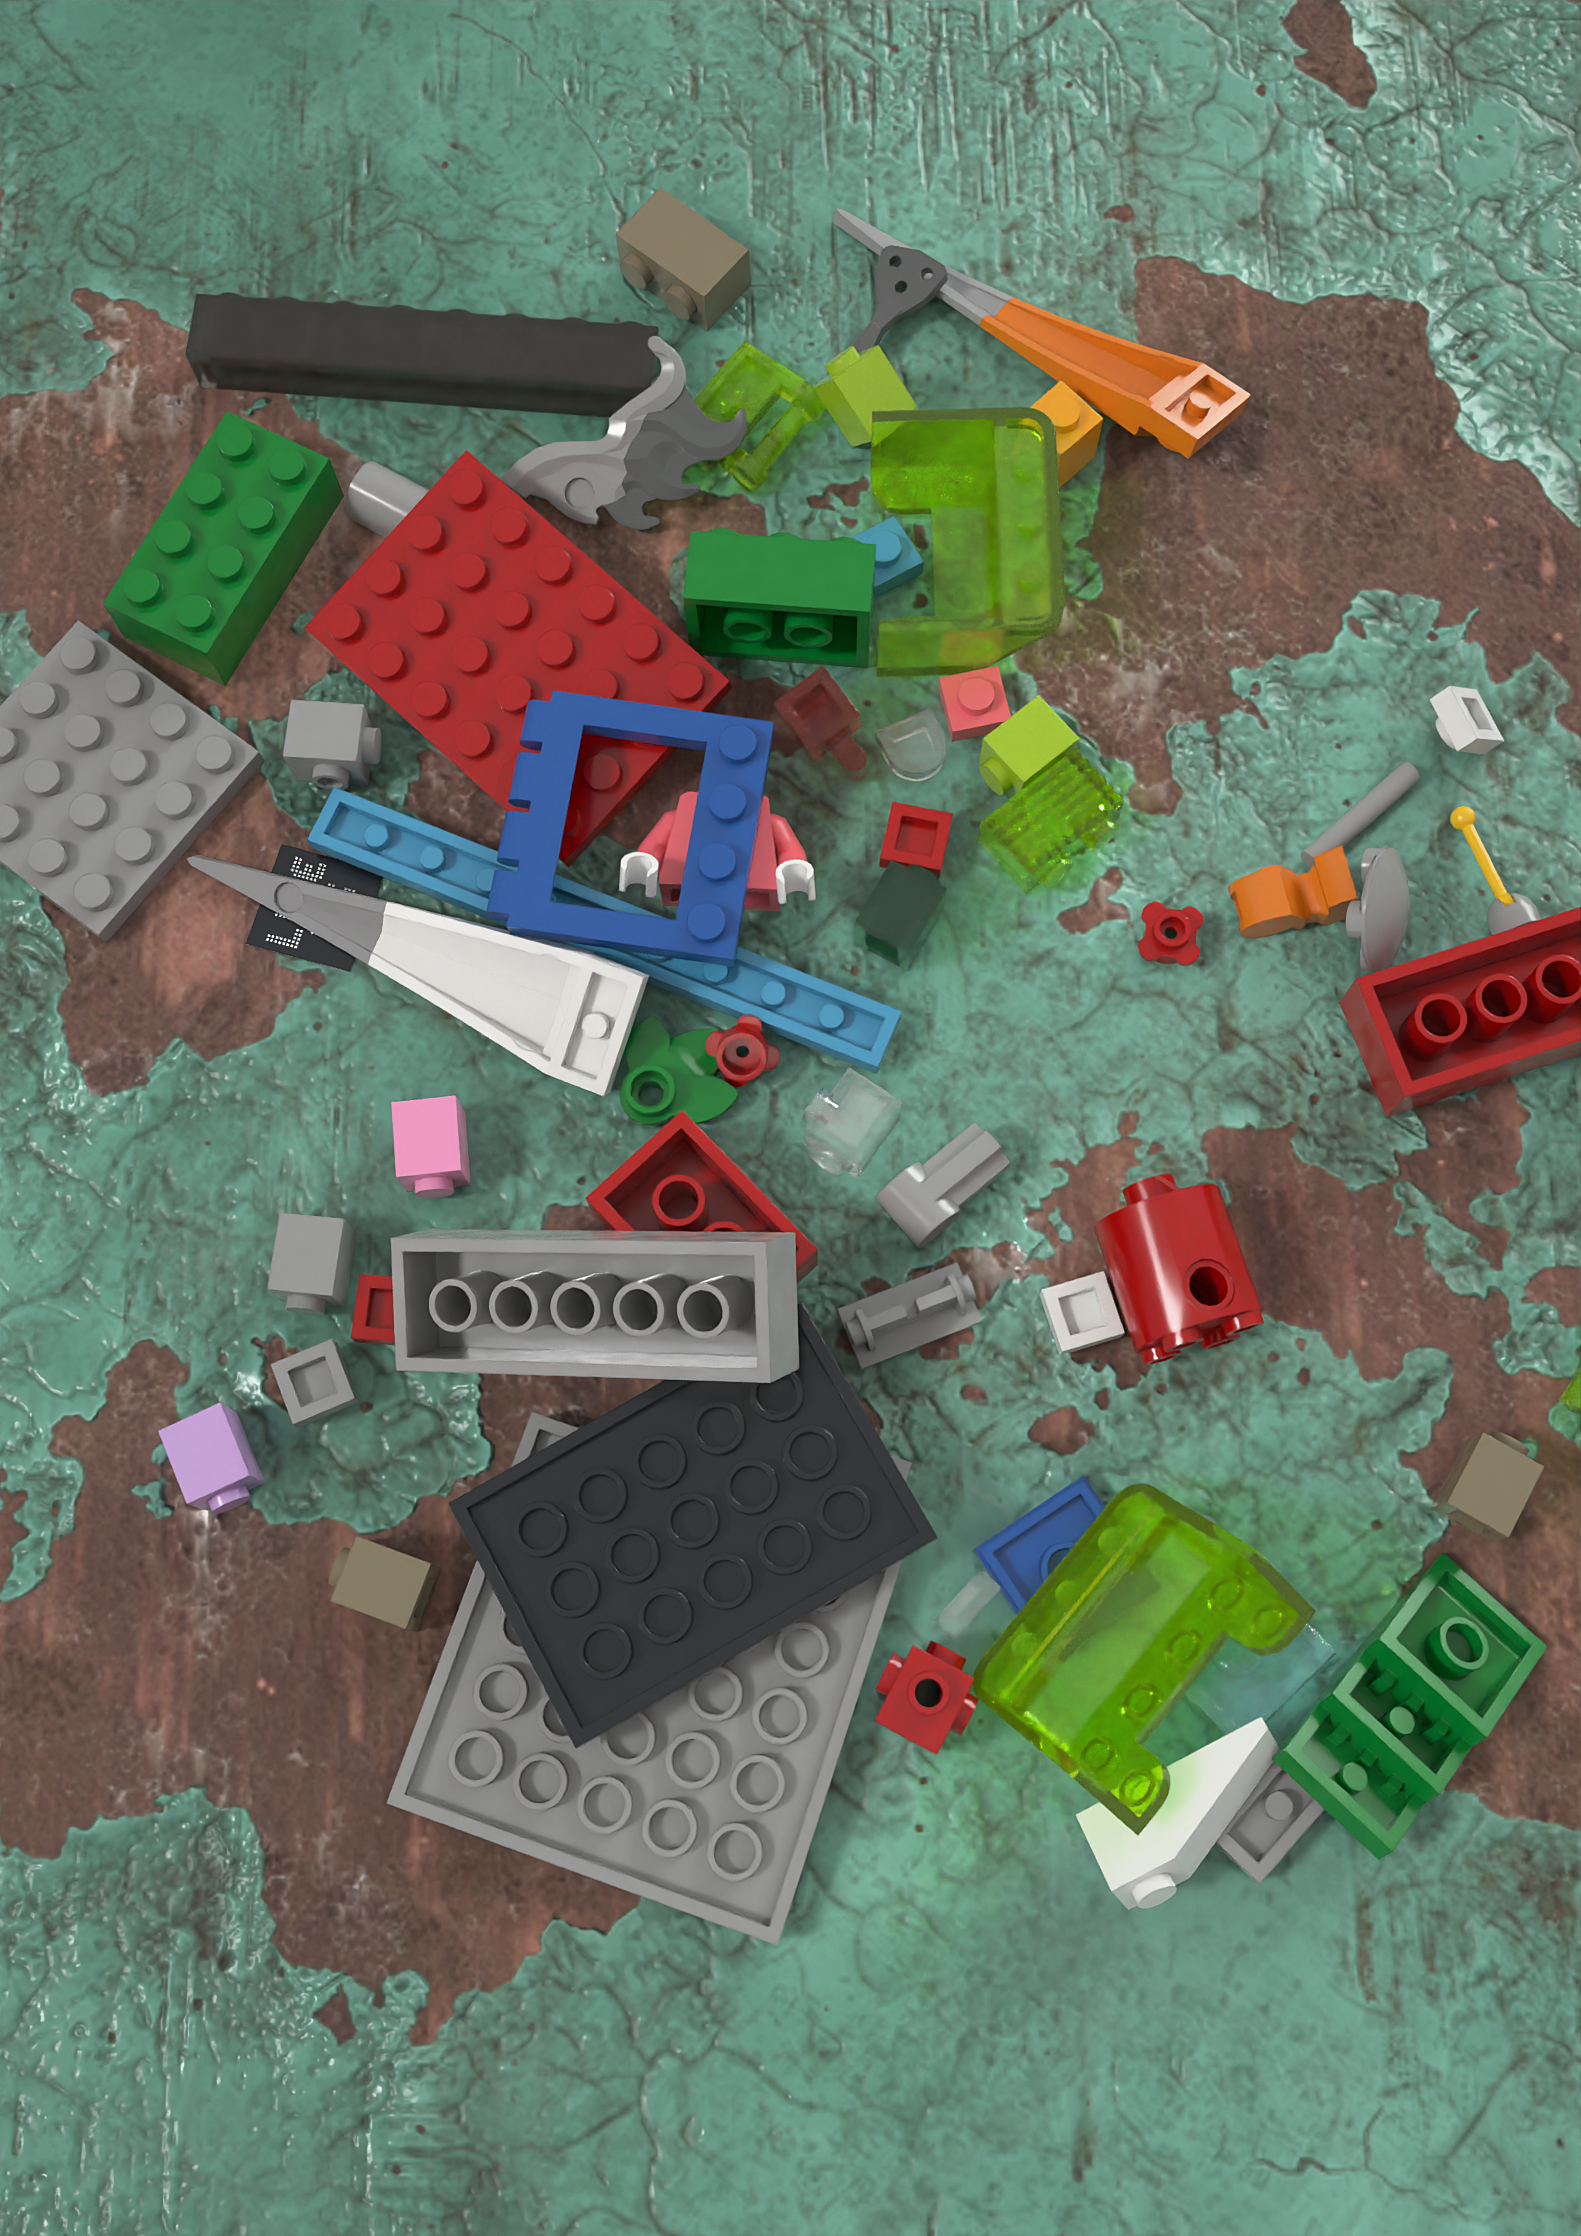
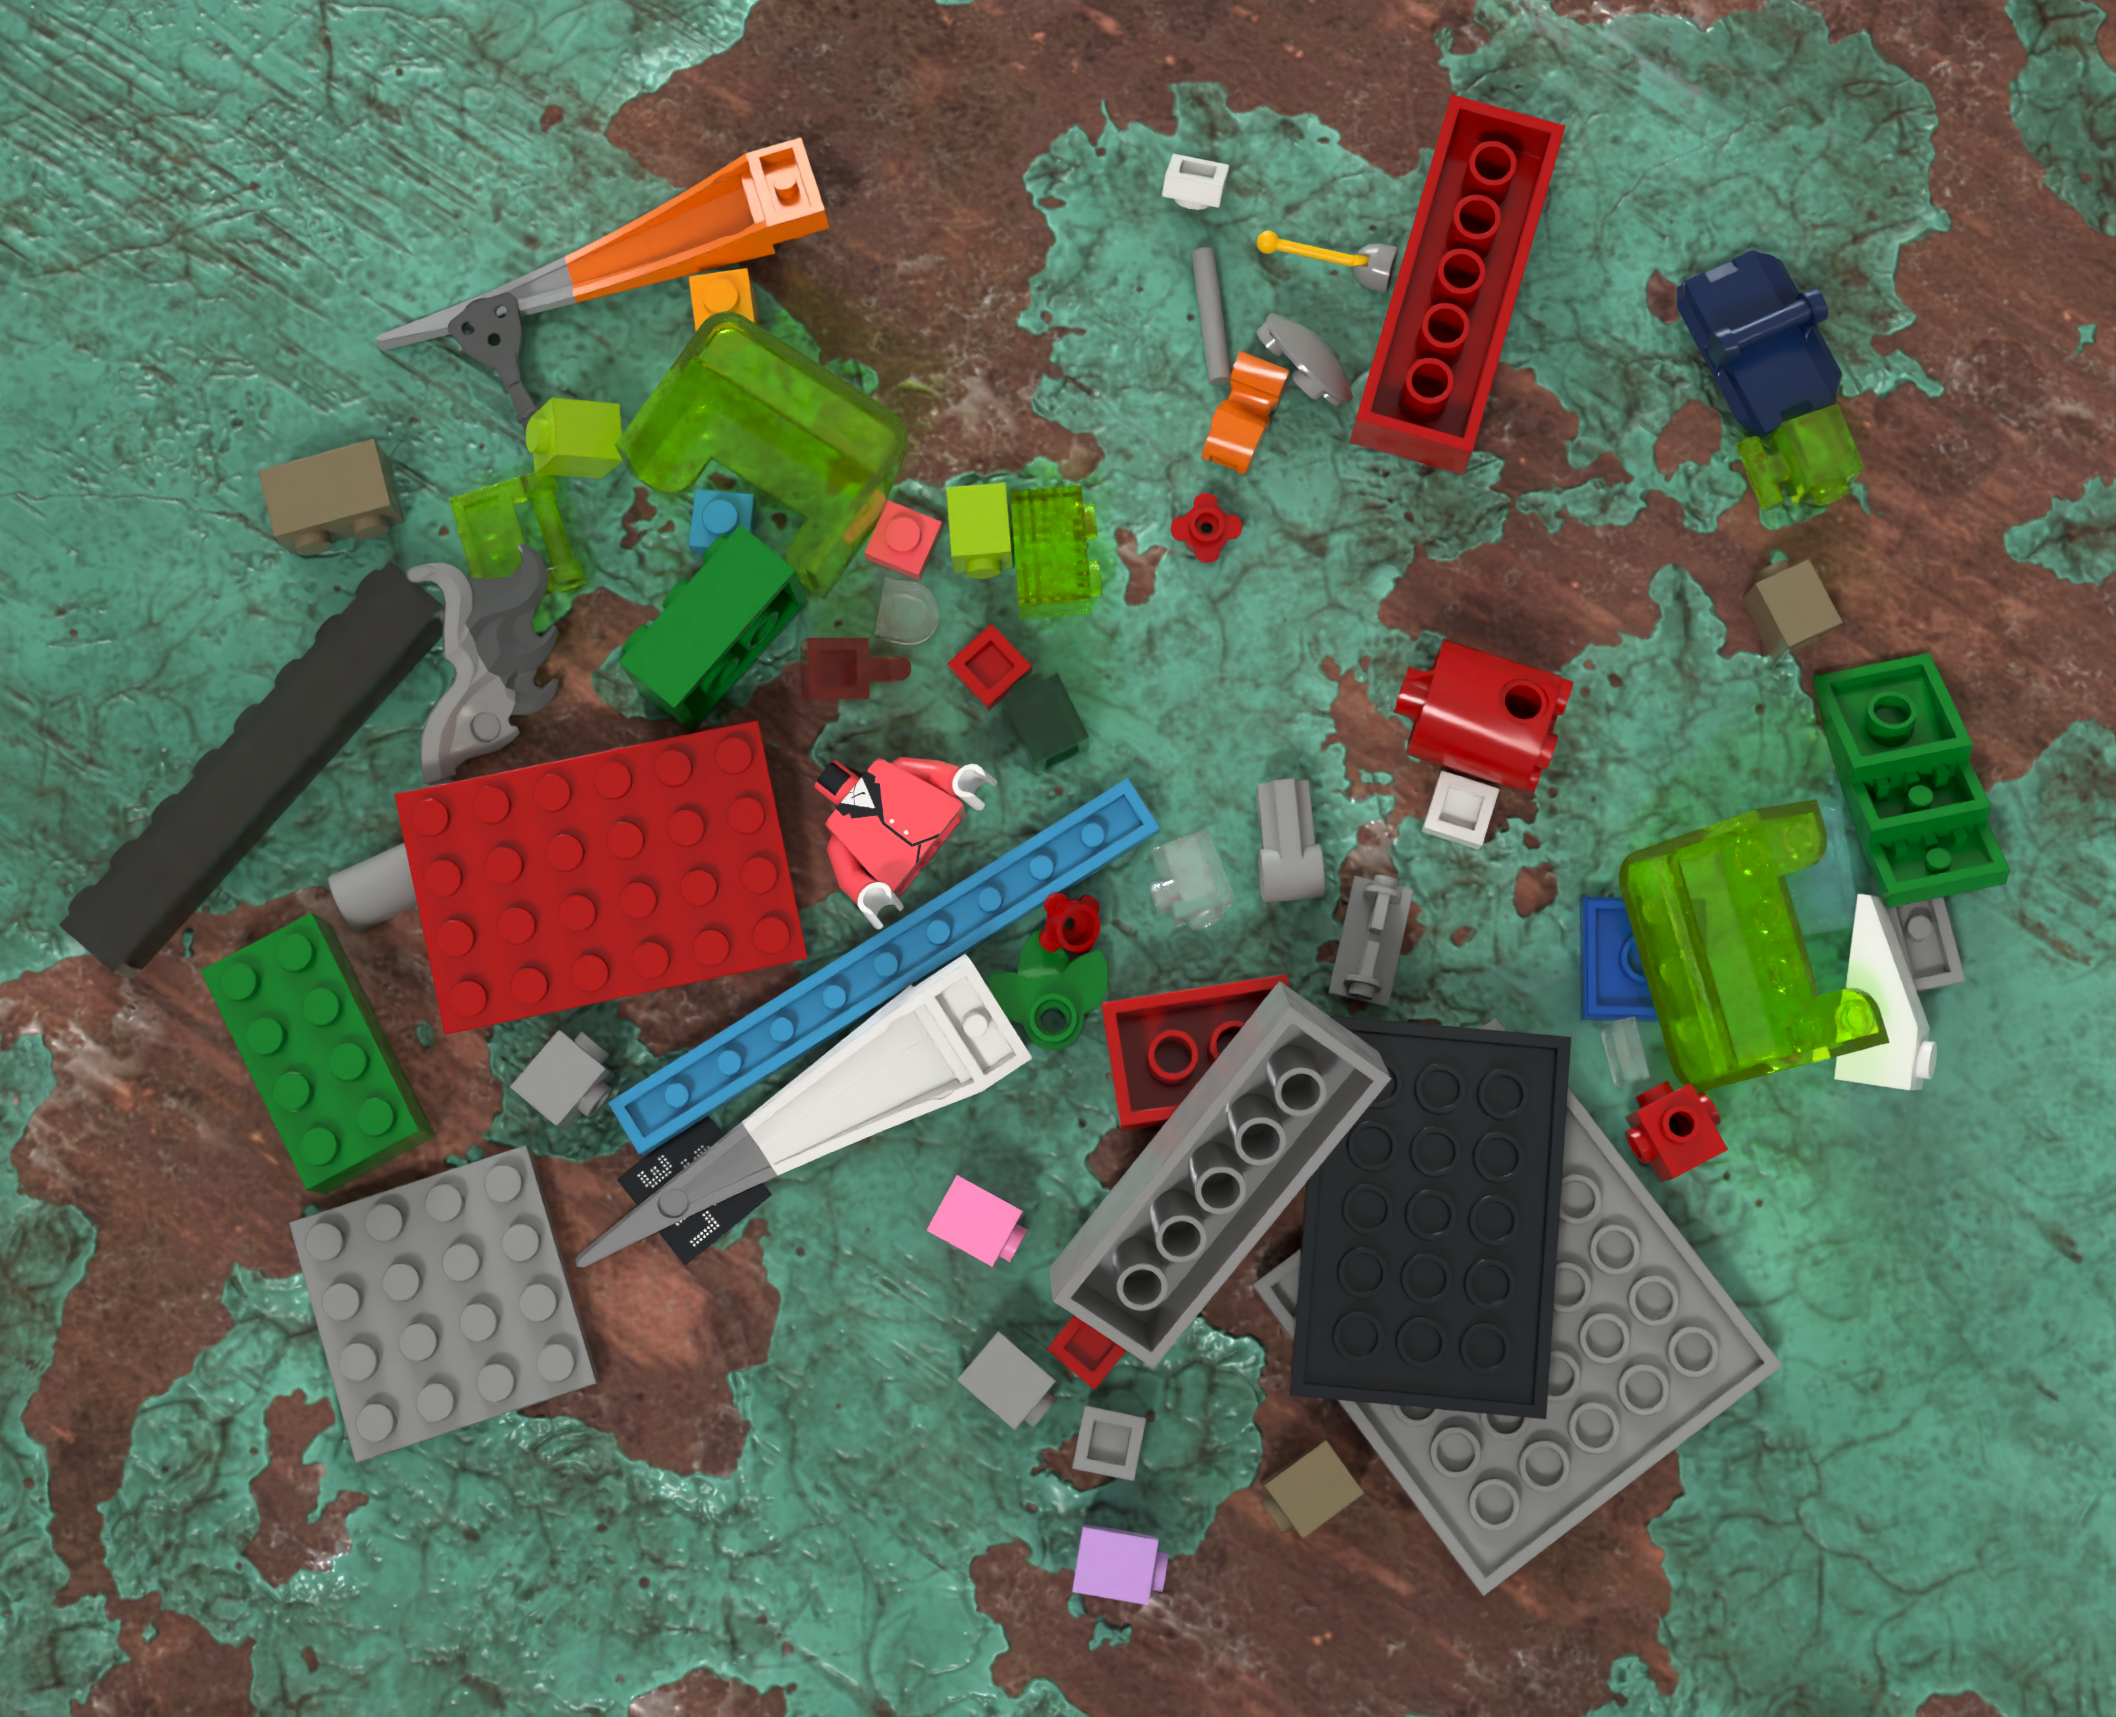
camera: 55 degrees left, 5 degrees up
blue hinge [486,690,774,967] -> none

